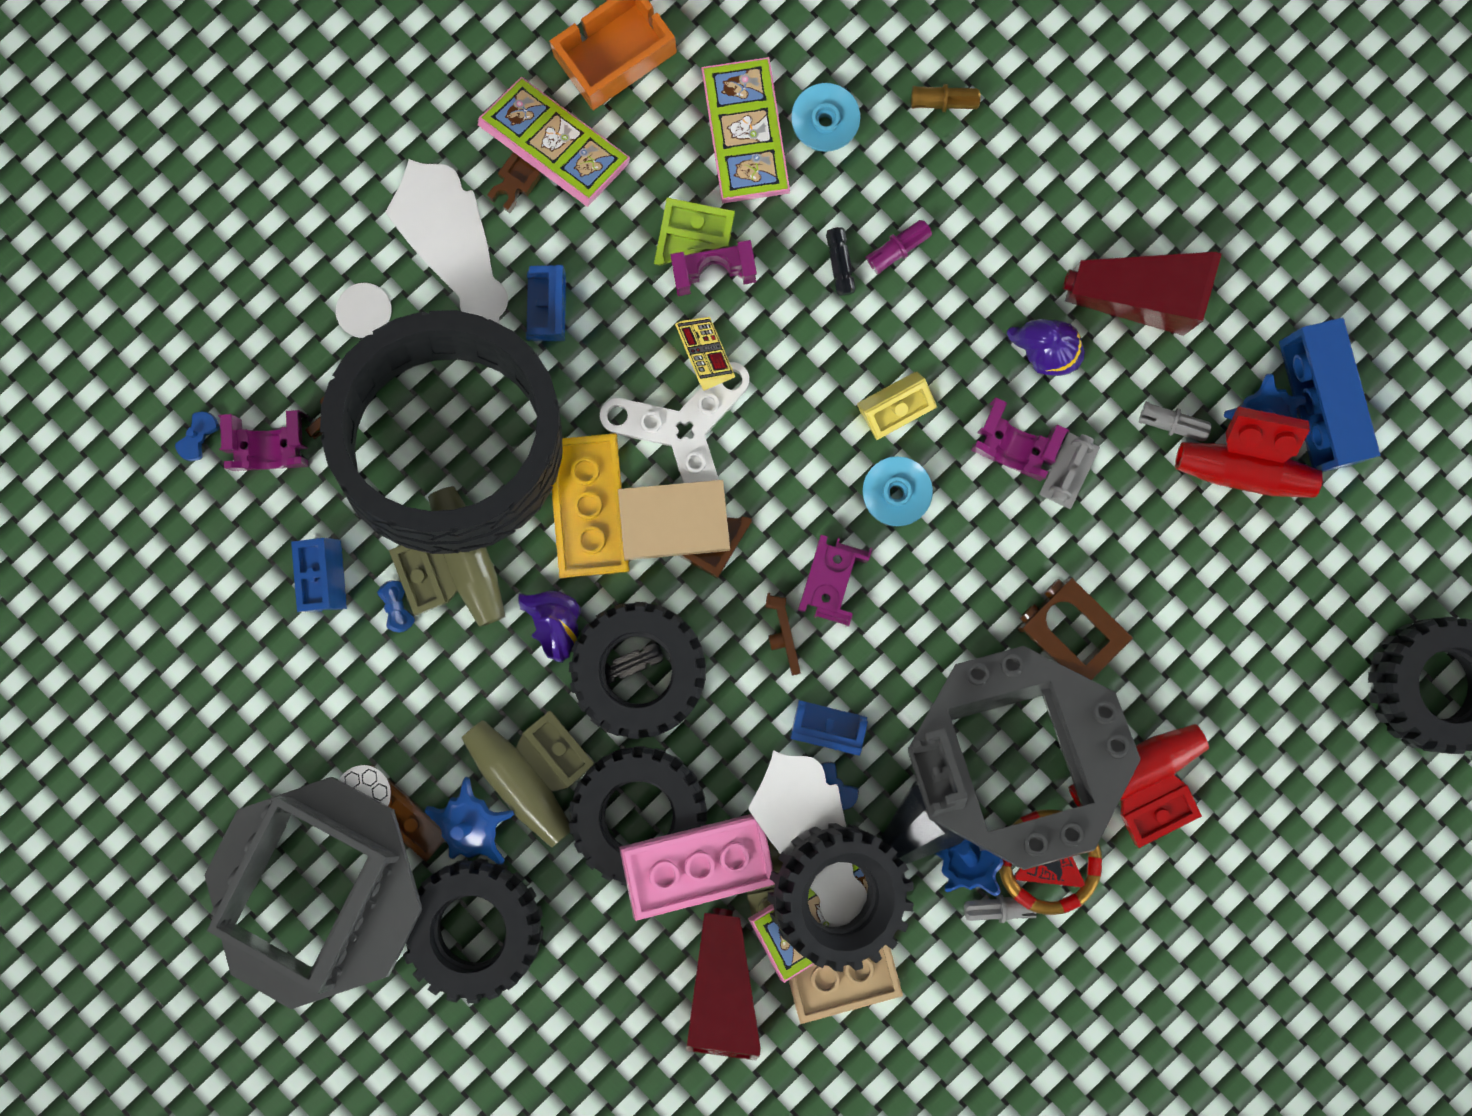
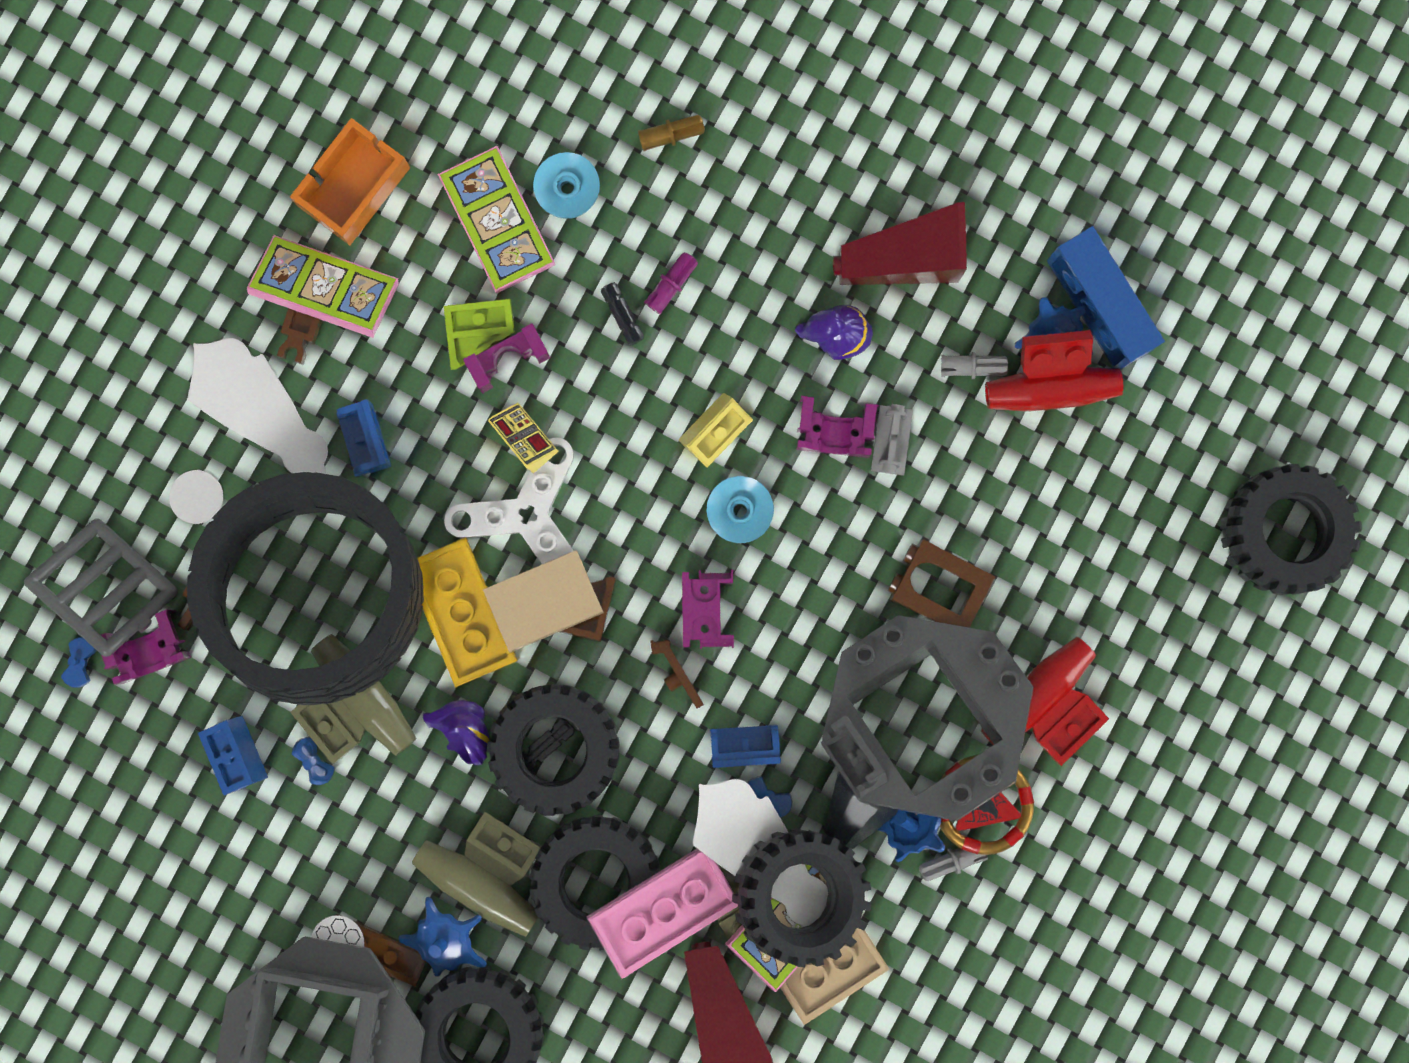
camera: 15 degrees left, 0 degrees up
none -> dark grey bar [24,519,178,657]

